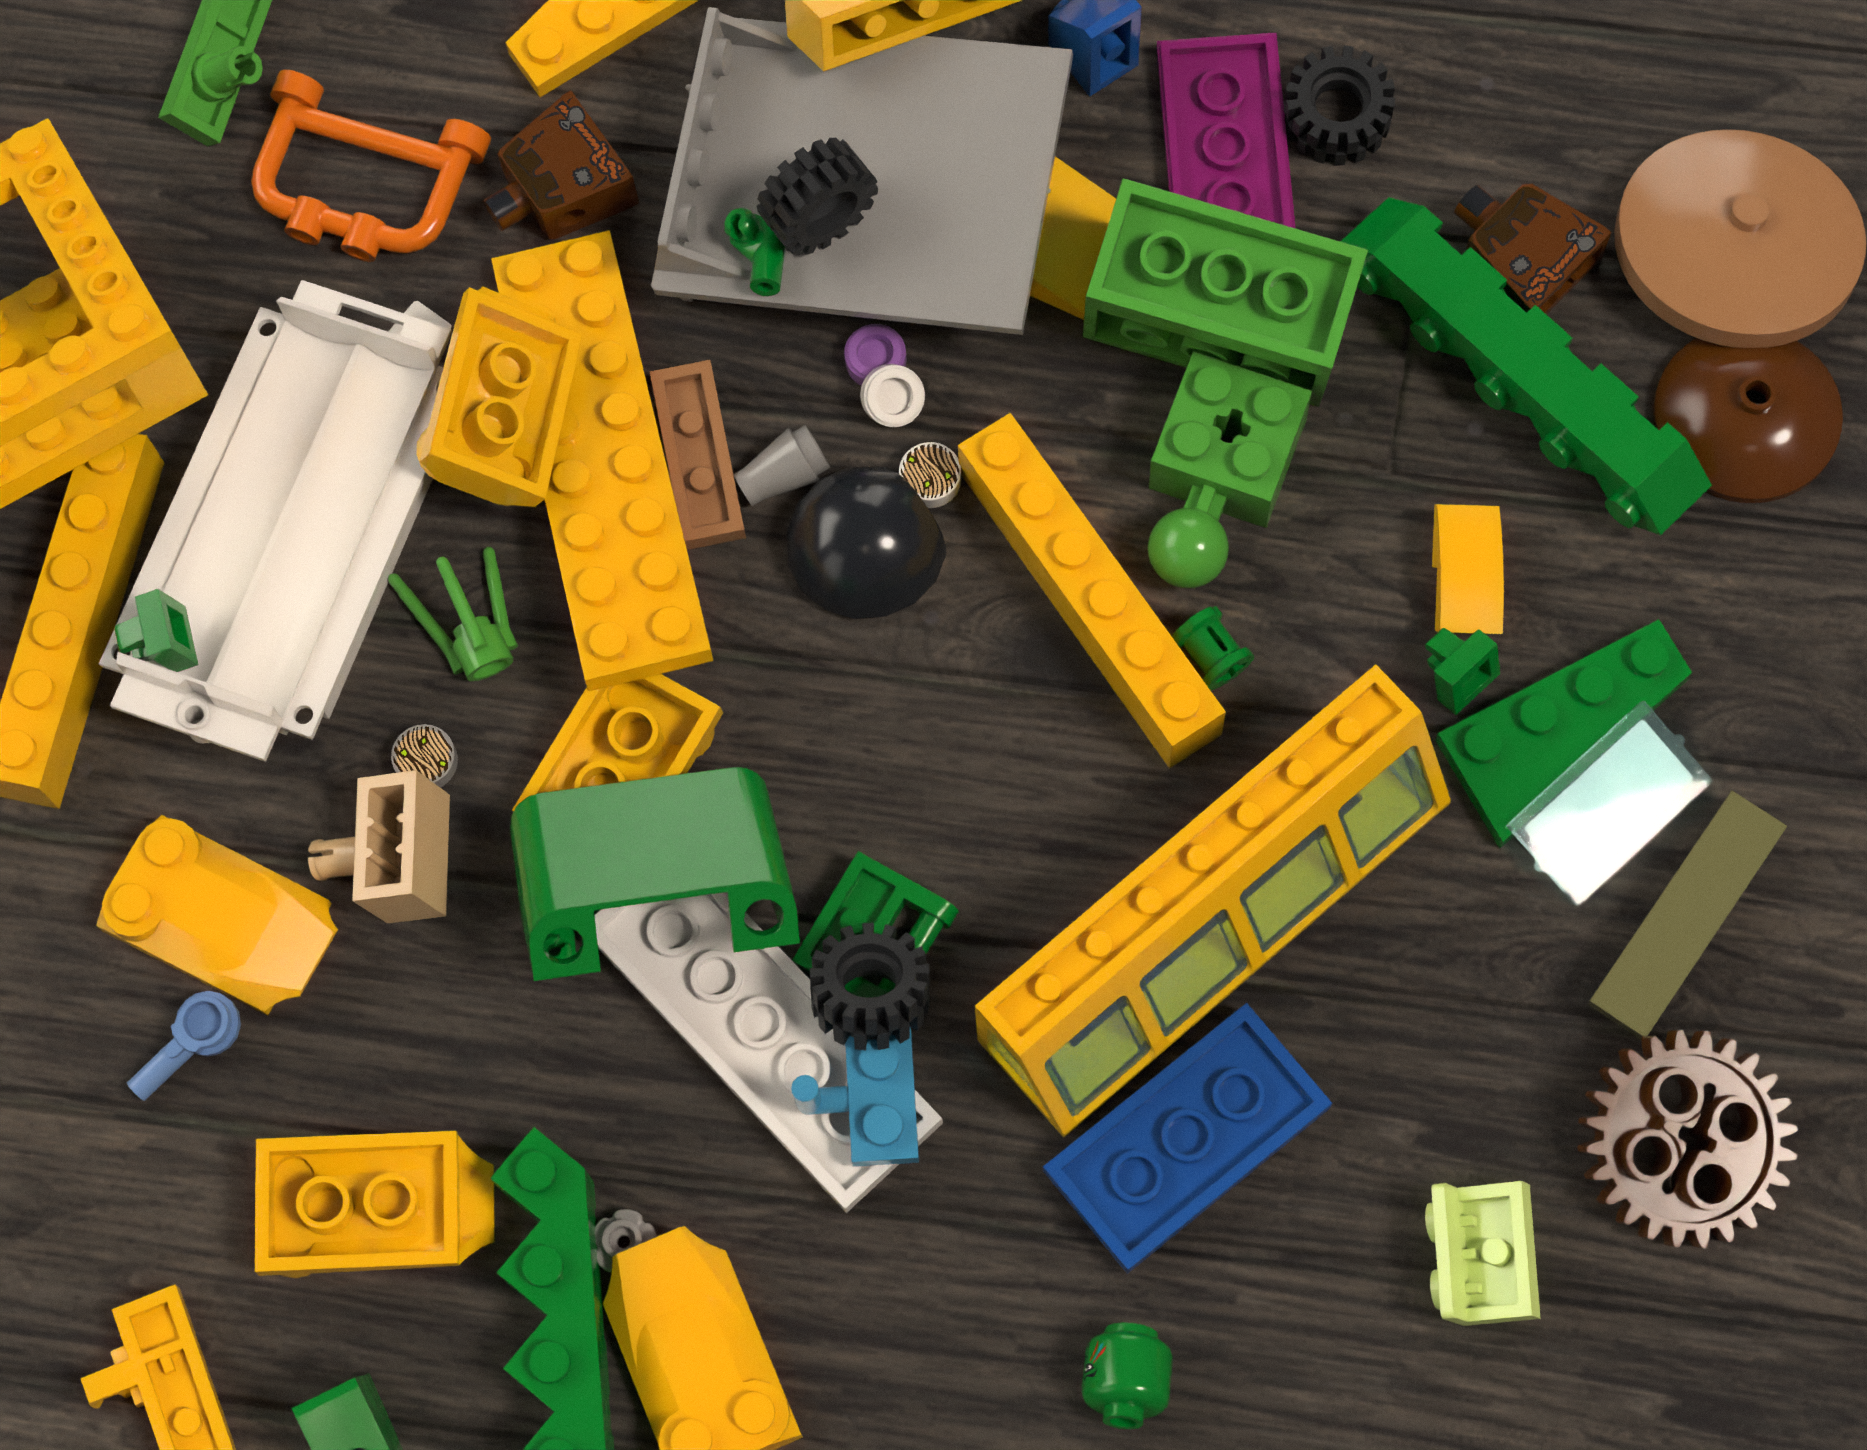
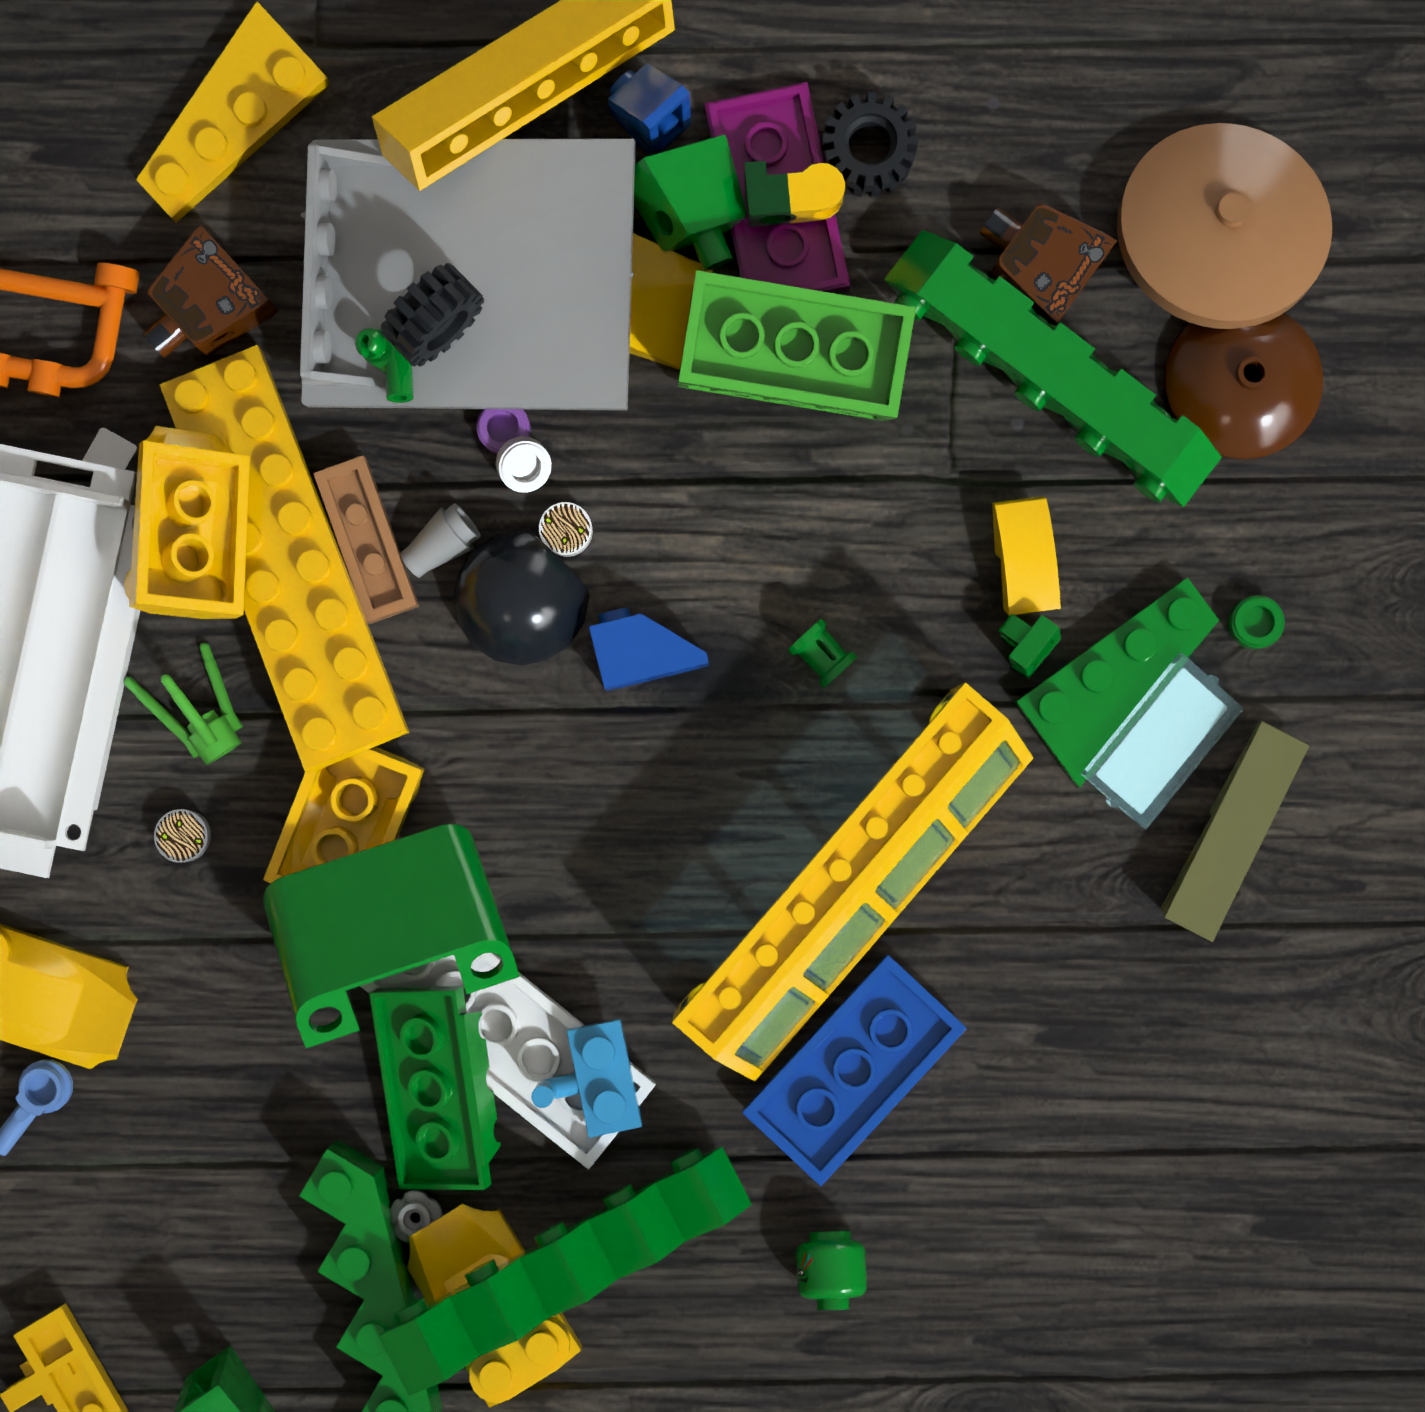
camera: 10 degrees left, 15 degrees up
yellow slope [255,1131,495,1279] -> none
tan brick [308,770,450,924] -> none
green plate [792,851,959,998] -> none
black tyre [810,923,930,1051] -> none
yellow brick [958,413,1226,769] -> none
bright green brick [1148,351,1312,589] -> none
yellowish green bracket [1425,1181,1541,1326] -> none
gear [1578,1030,1797,1248] -> none
none -> green piece [369,986,501,1190]
none -> green brick [379,1147,752,1396]
none -> blue slope [589,608,709,691]
none -> green torso [634,135,746,271]
none -> leg [744,161,845,227]
none -> green tile [1228,595,1285,649]

